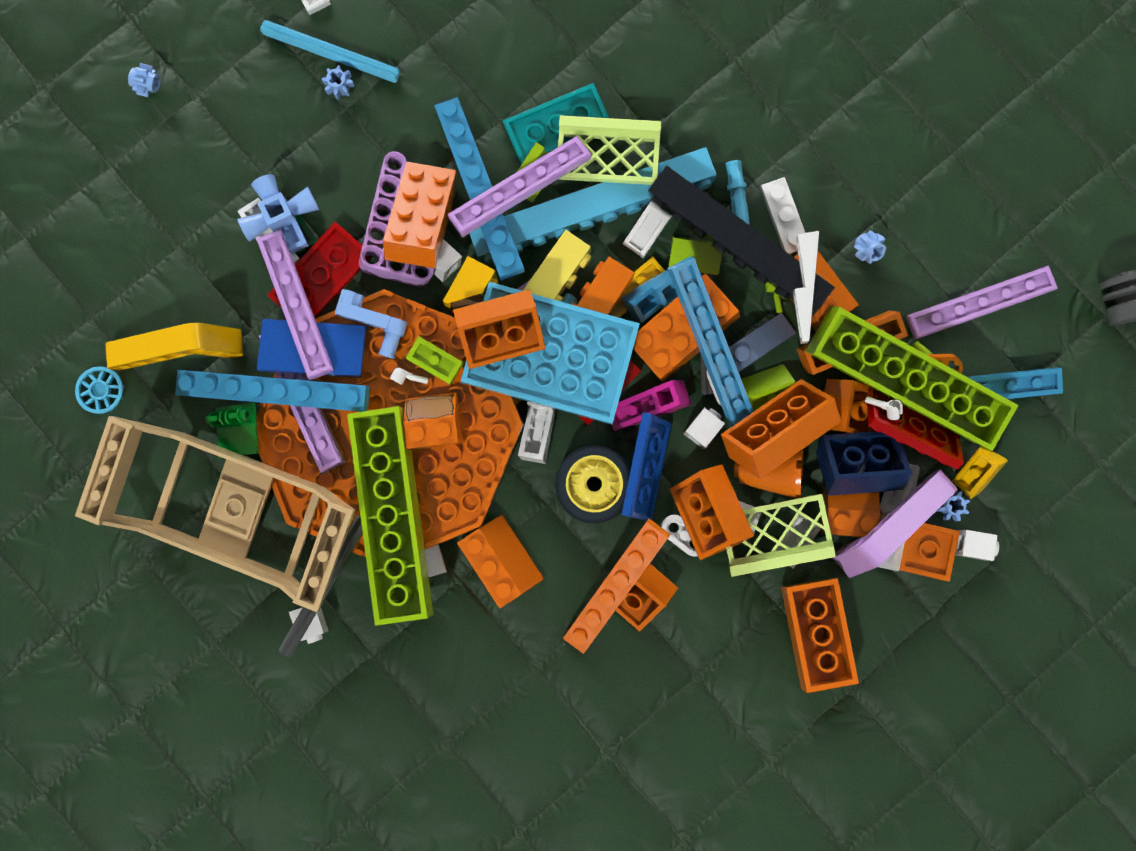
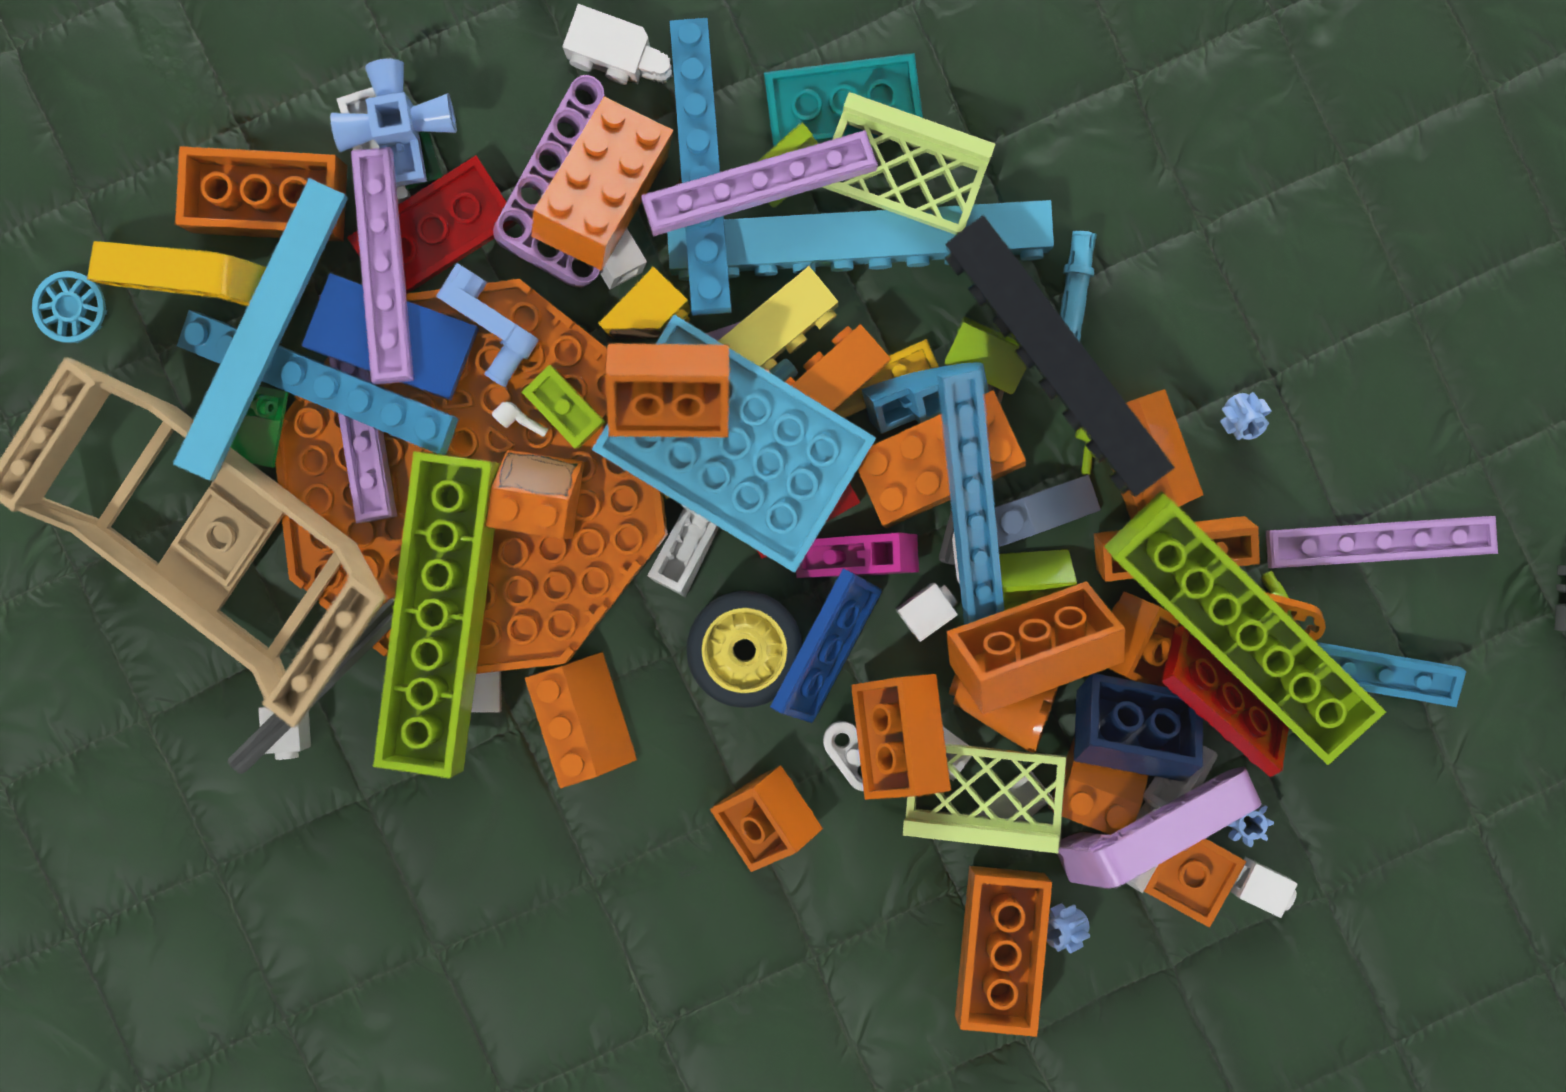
camera: 10 degrees right, 5 degrees up
orange plate [563,519,670,654] -> none
white tile [623,202,671,258] -> none
white plate [760,177,805,255] -> none
white slope [793,231,819,344] -> none
white hand [865,396,903,420] -> none
yellow slope [952,446,1008,499] -> none
none -> medium azure tile [173,178,348,482]
none -> orange brick [175,146,348,241]
none -> white hinge [562,4,673,85]
none -> light blue gear [1047,903,1090,954]

